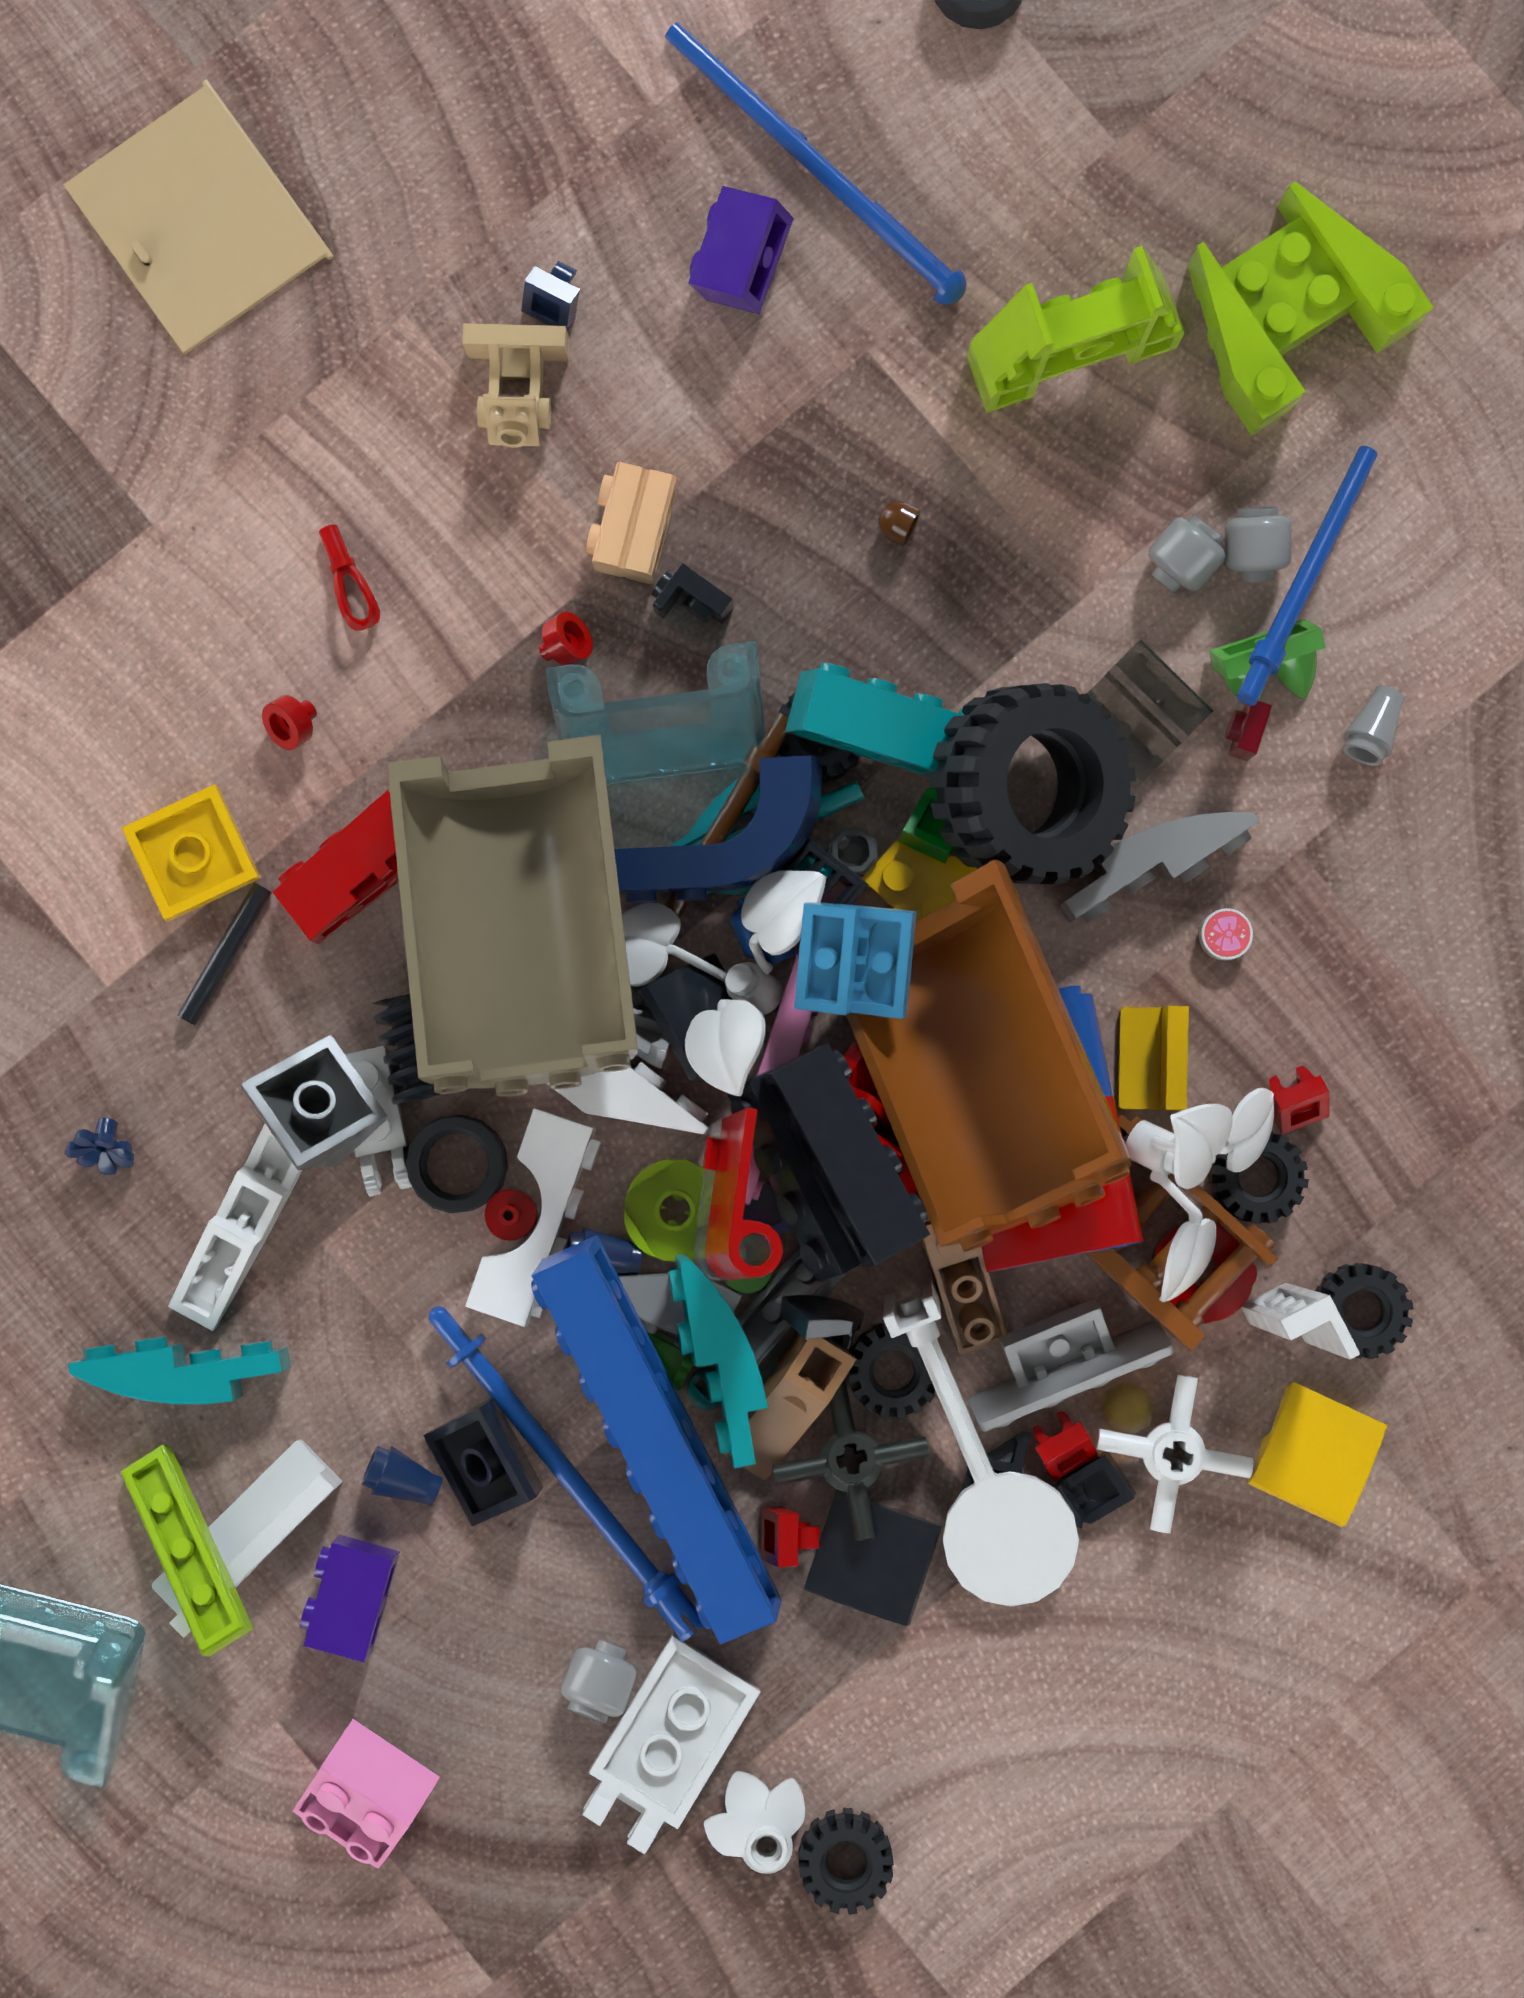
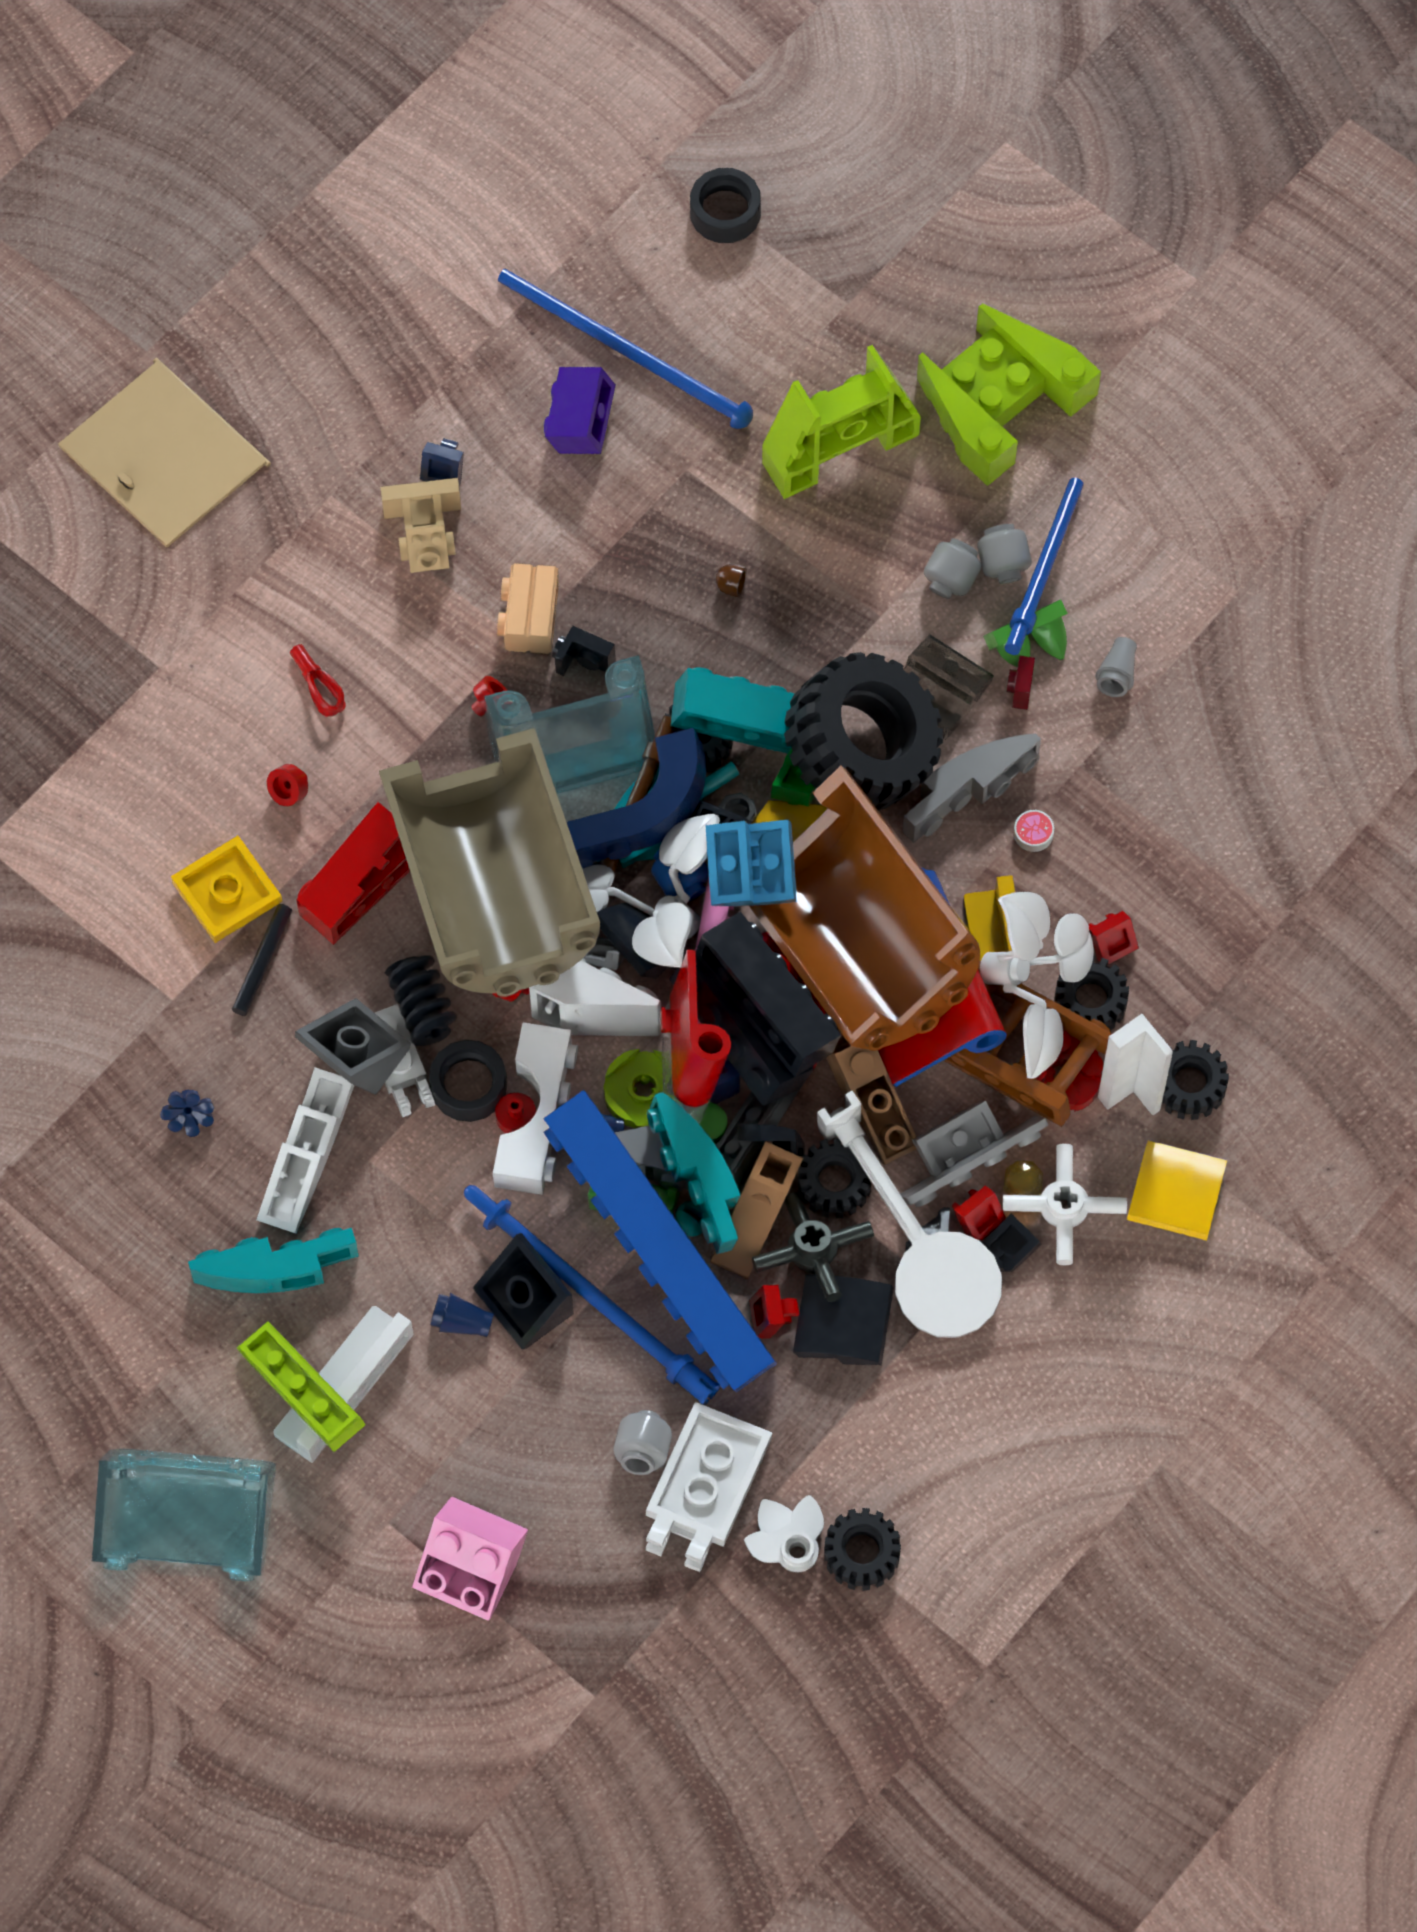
camera: 10 degrees left, 20 degrees down
dark purple brick [300,1535,400,1663] -> none

